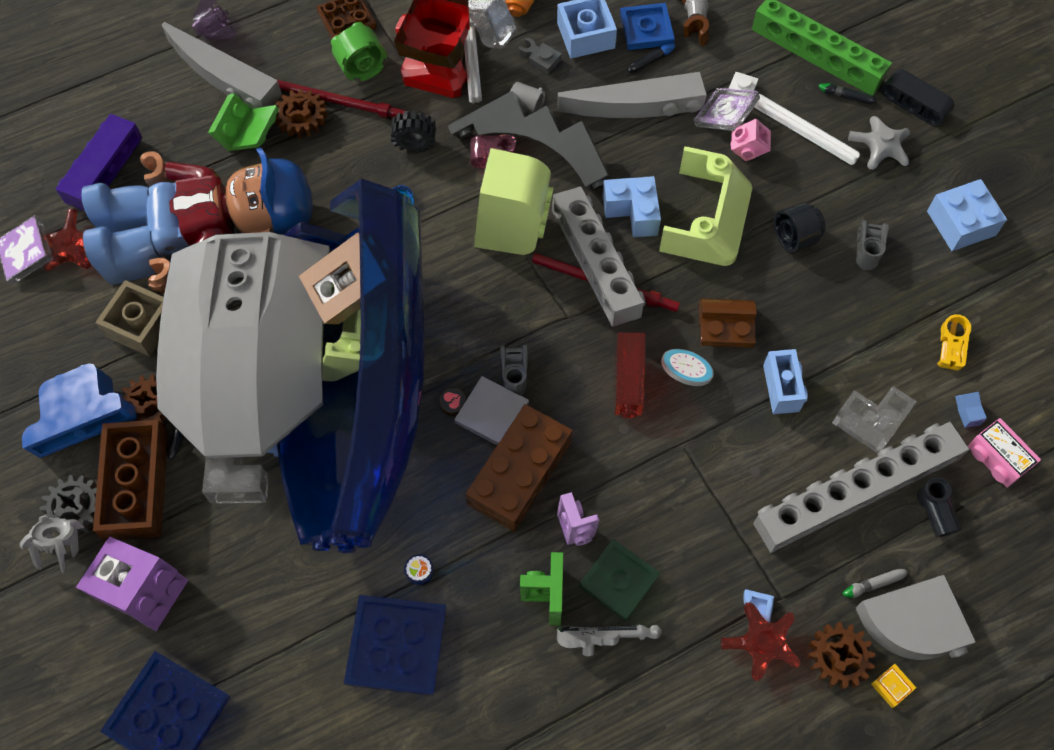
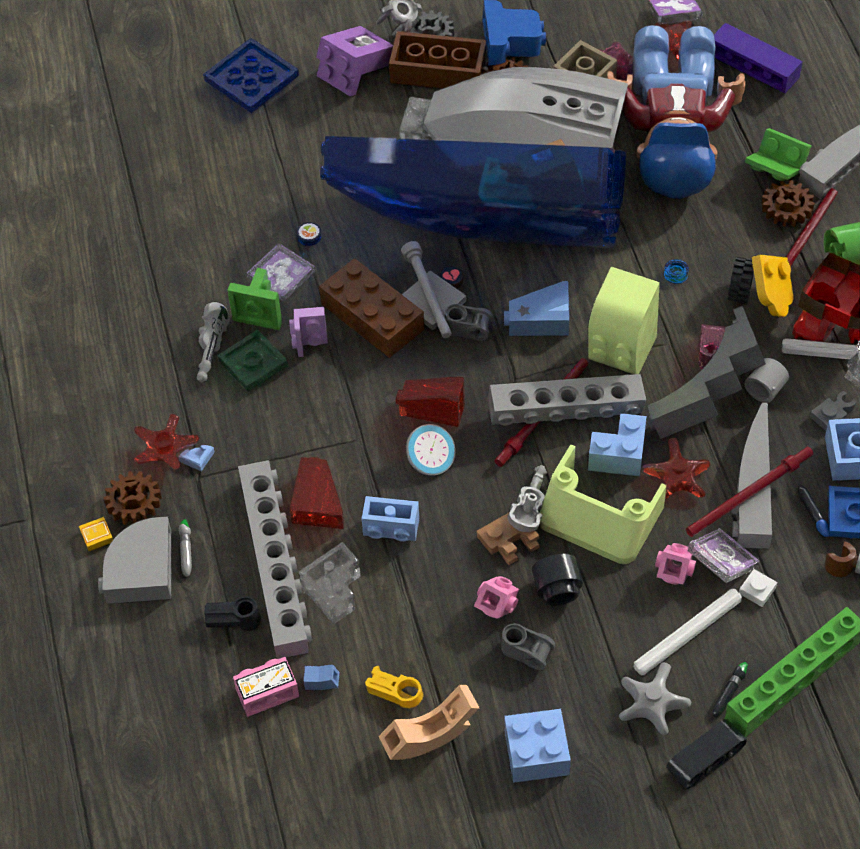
camera: 105 degrees right, 10 degrees down
clear blue plate [344,595,447,696] -> none
reddish brown brick [699,298,756,348] -> none
none -> clear tile [247,243,315,301]
none -> clear red slope [290,457,344,529]
none -> light nougat arch [379,685,479,760]
none -> light grey piece [401,241,452,338]
none -> bright pink brick [474,576,519,619]
none -> medium nougat plate [477,513,540,565]
none -> medium blue slope [504,281,569,336]
none -> light grey piece [507,465,547,532]
none -> clear pink piece [599,42,633,81]
none -> clear red animal [643,438,710,500]
none -> dark red bar [686,446,813,537]
none -> yellow plate [752,255,793,317]

